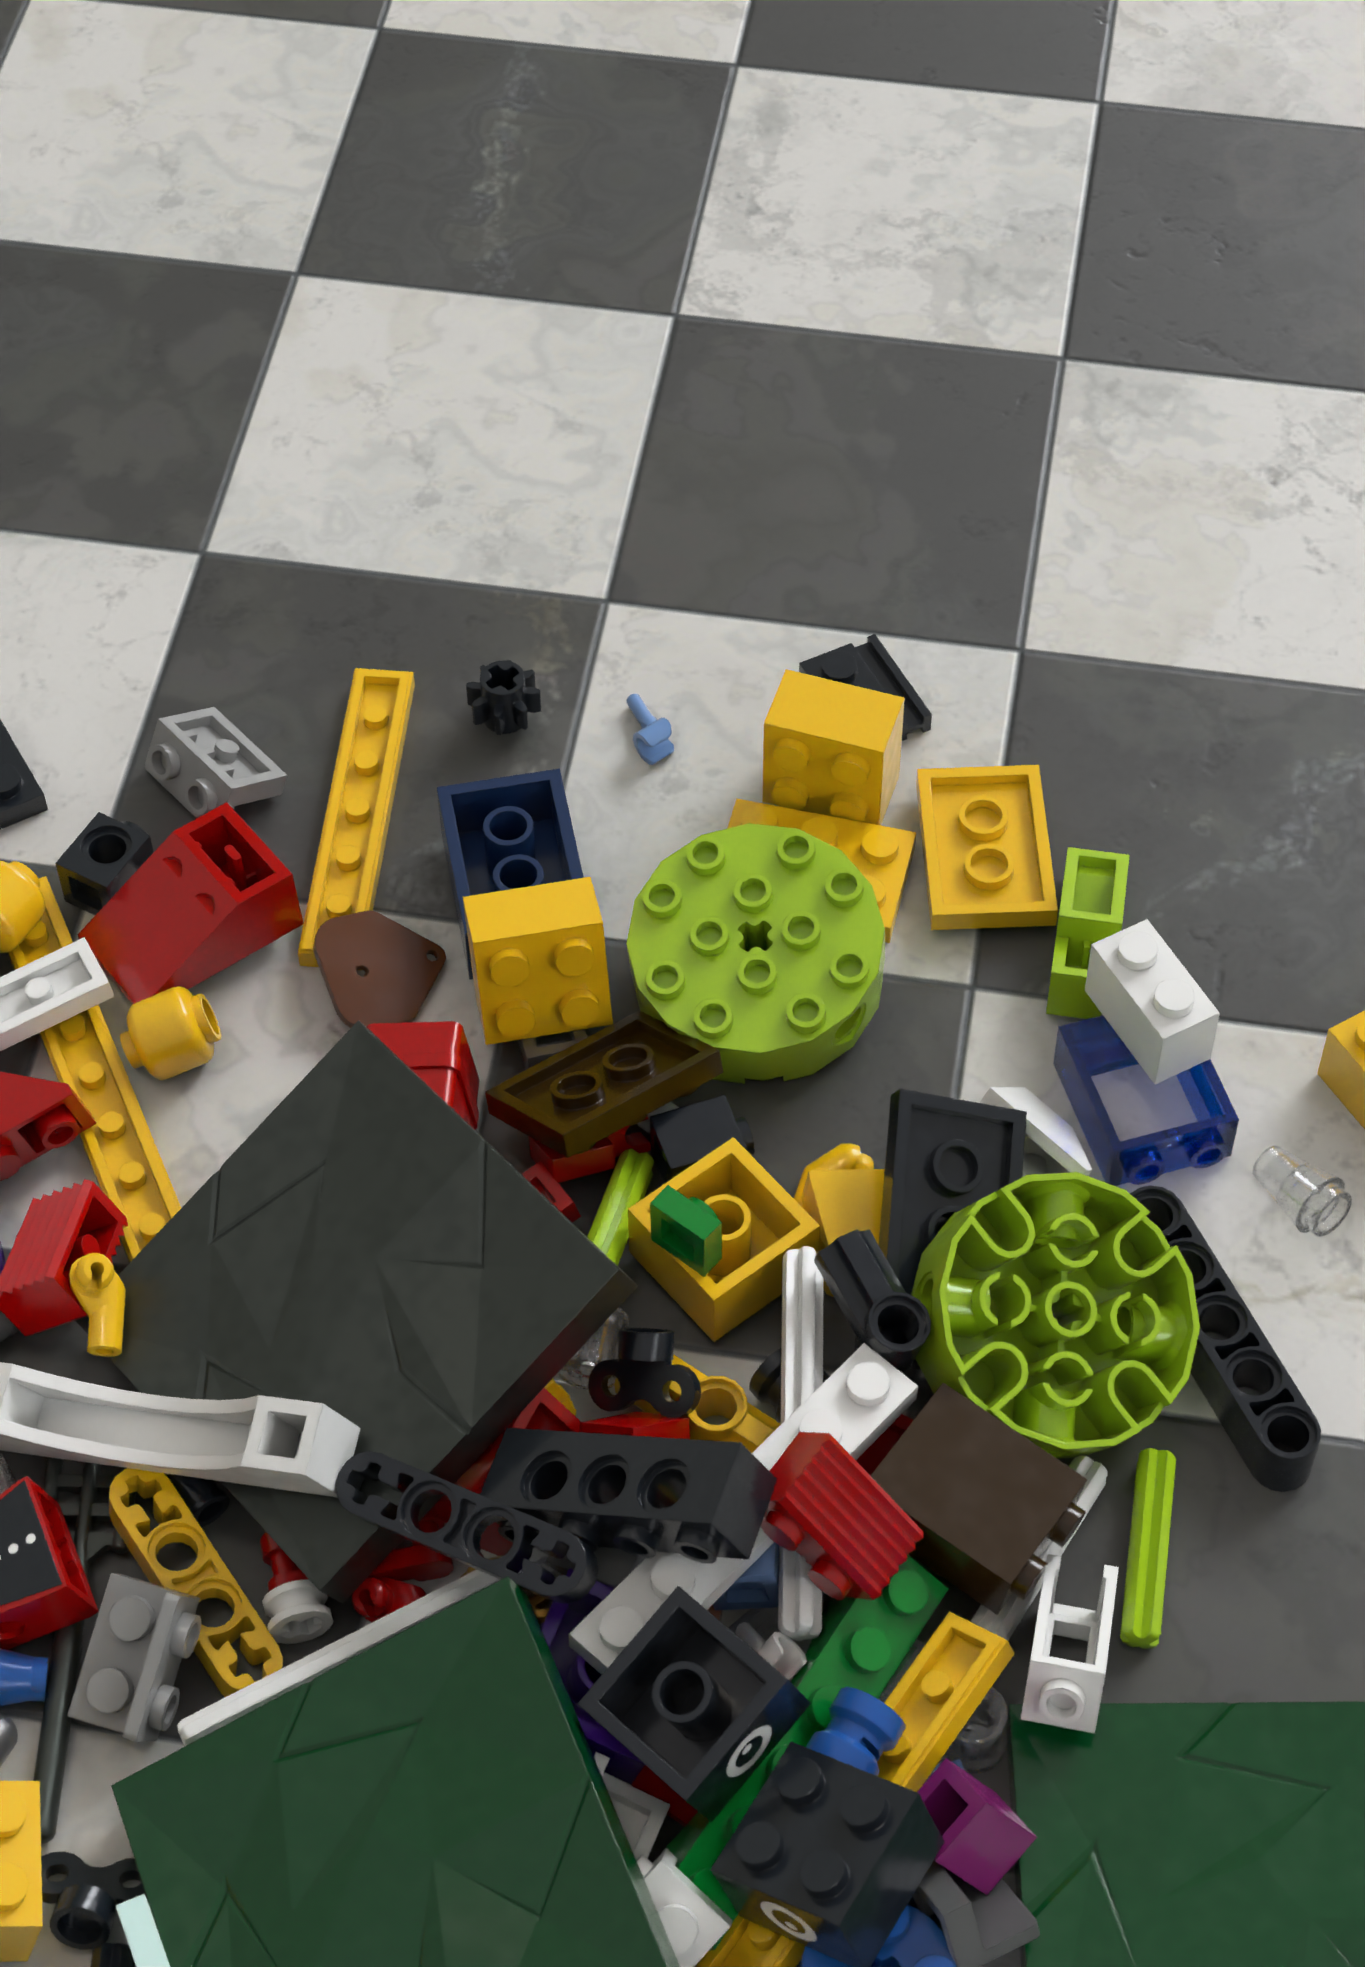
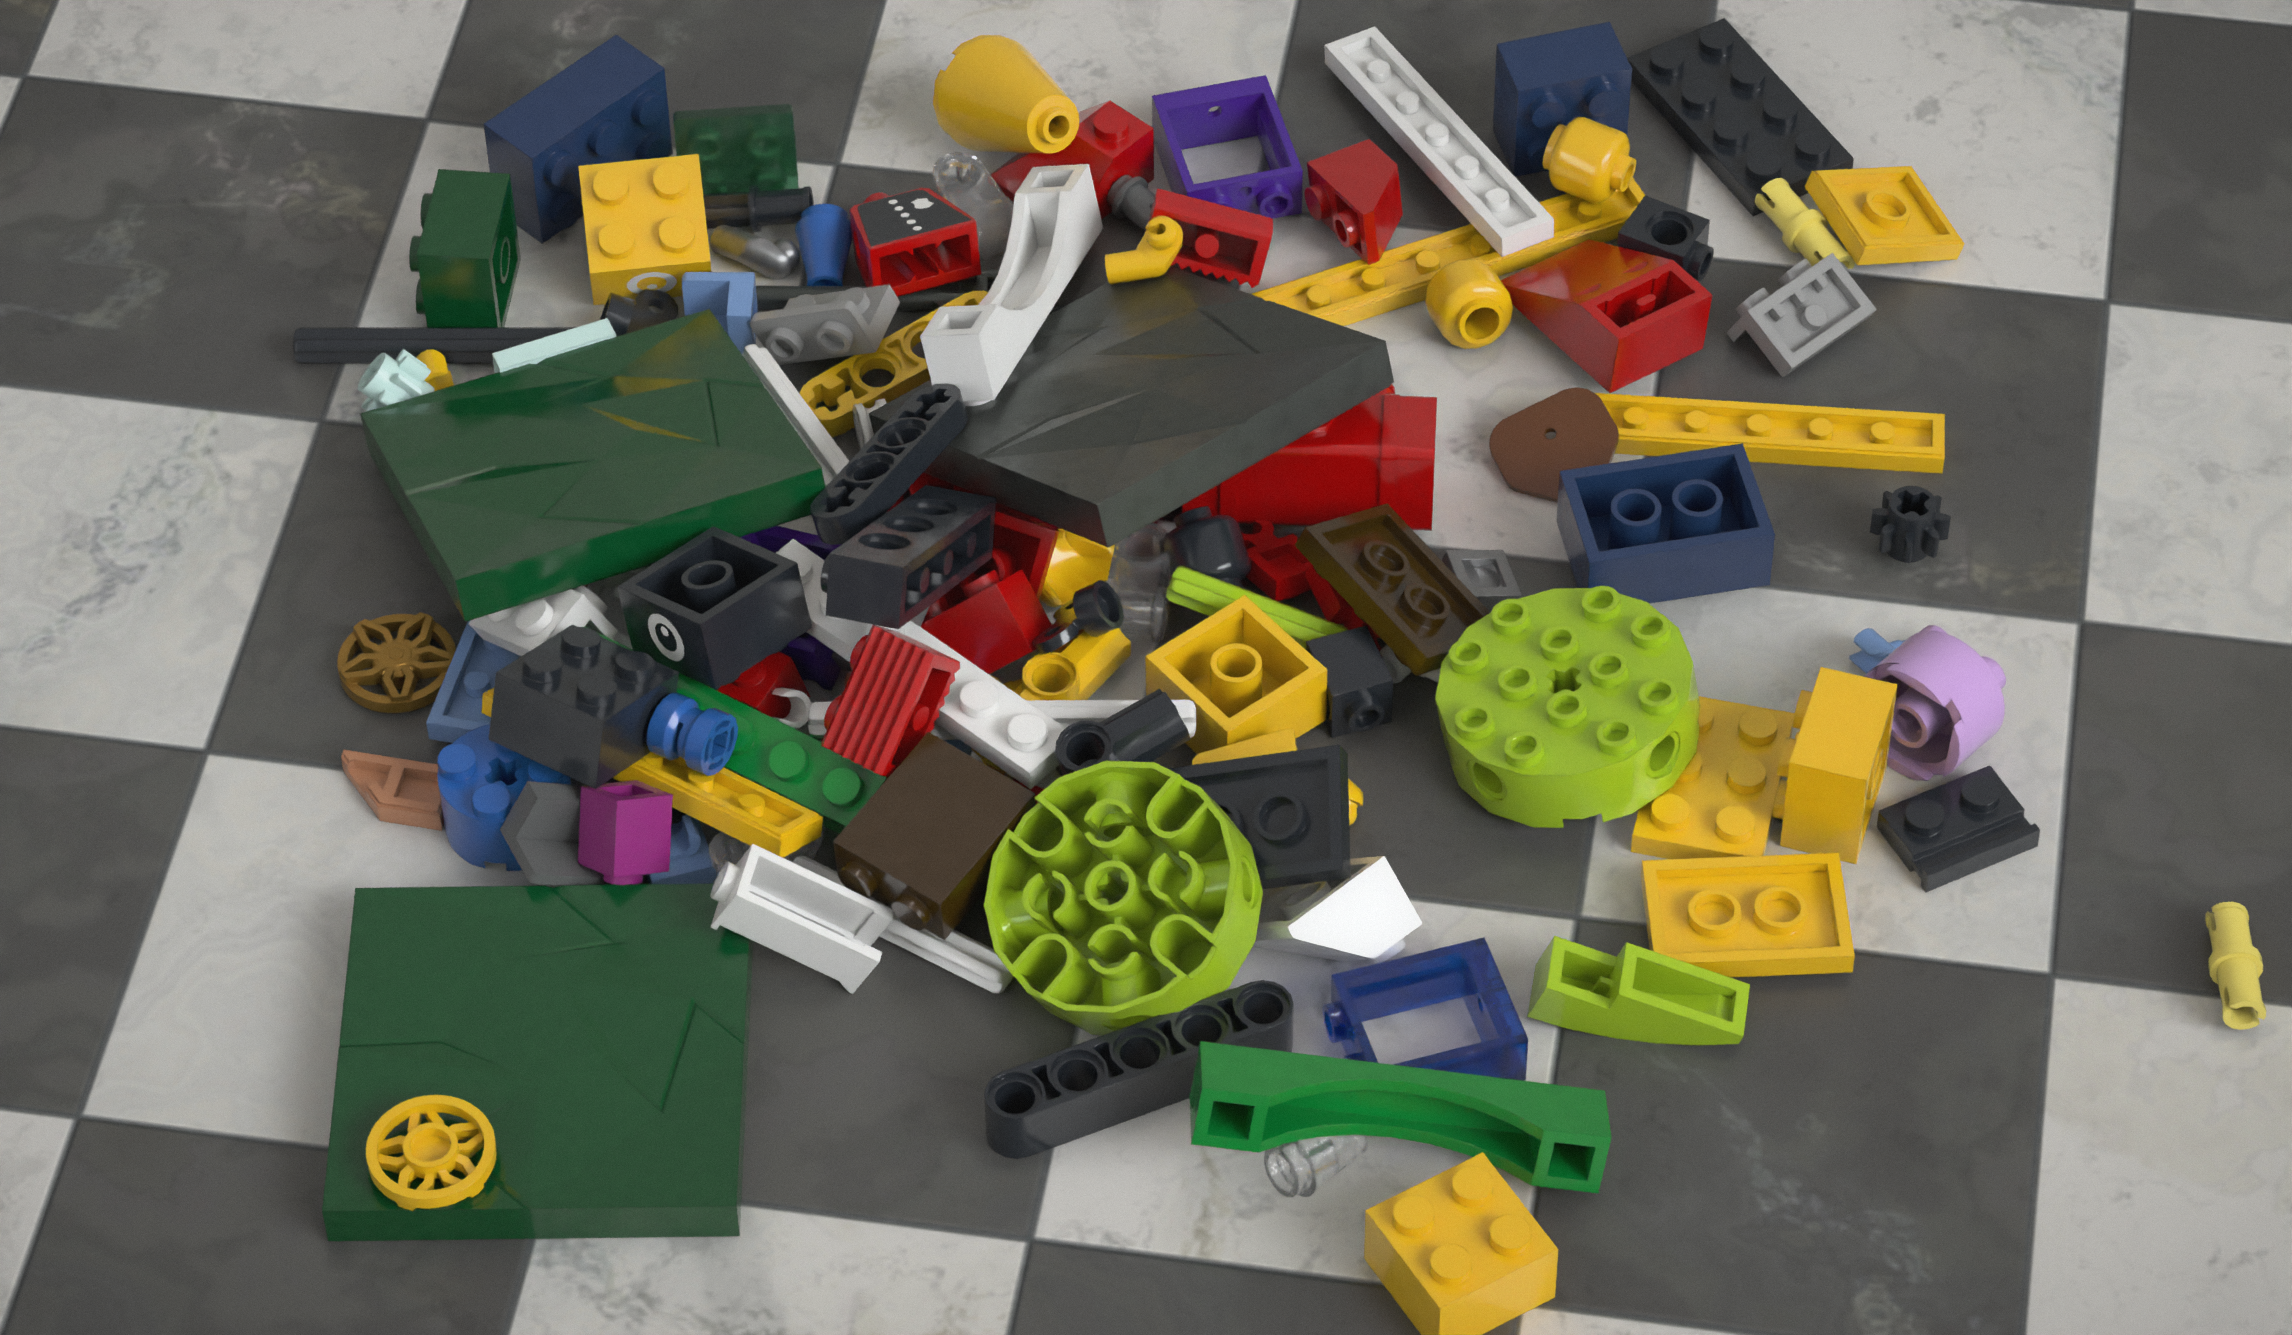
camera: 90 degrees right, 5 degrees down
yellow brick [463,877,613,1045] -> none
green plate [650,1185,722,1277] -> none
white brick [1085,919,1220,1084] -> none
lime axle [1120,1448,1176,1649] -> none
none -> medium blue panel [682,272,758,354]
none -> green arch [1189,1041,1612,1193]
none -> light yellow pin [1755,178,1855,269]
none -> yellow plate [1805,166,1965,265]
none -> lavender brick [1863,625,2006,781]
none -> light yellow pin [2205,901,2266,1030]

